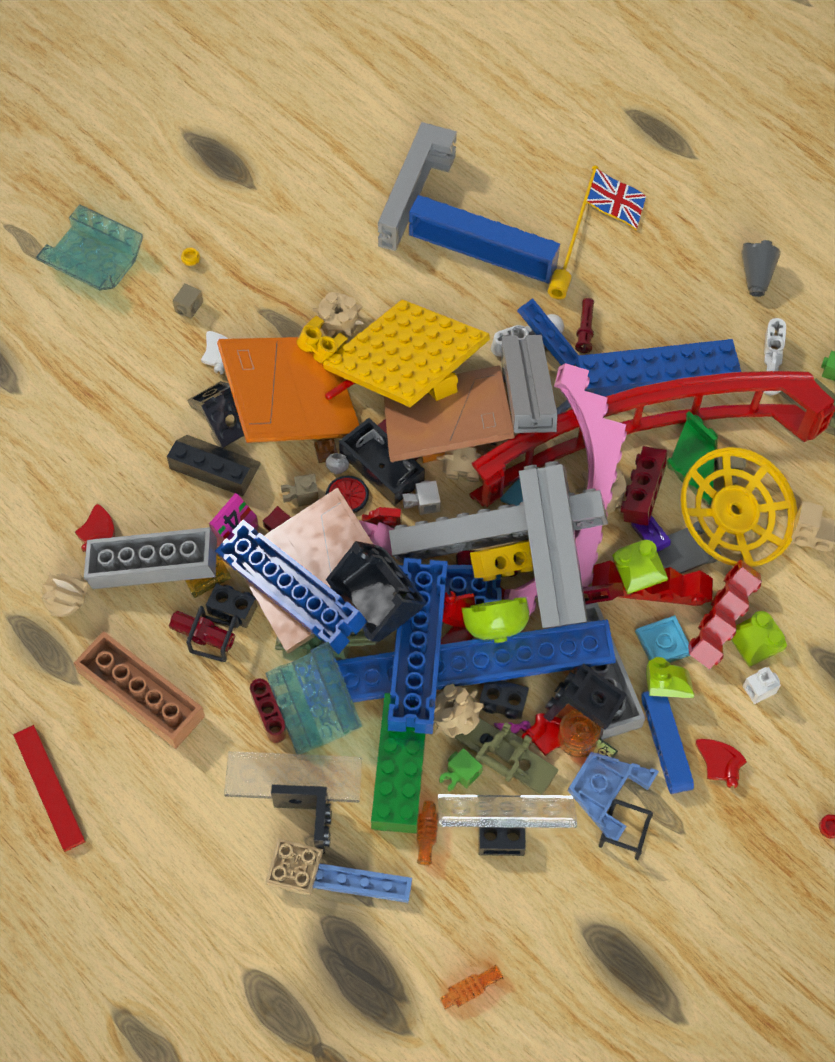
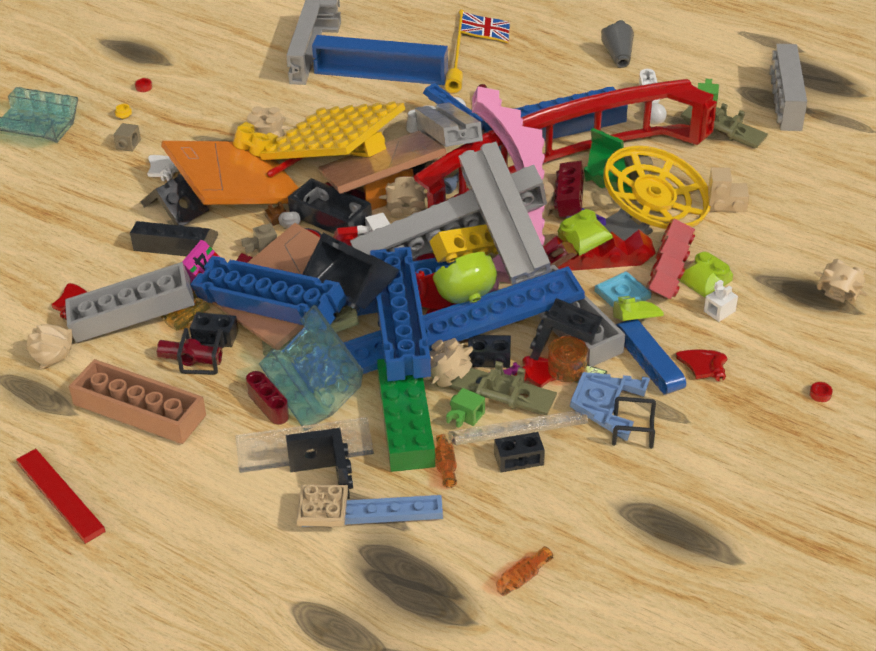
camera: 10 degrees left, 20 degrees down
none -> red tile [135,78,152,92]

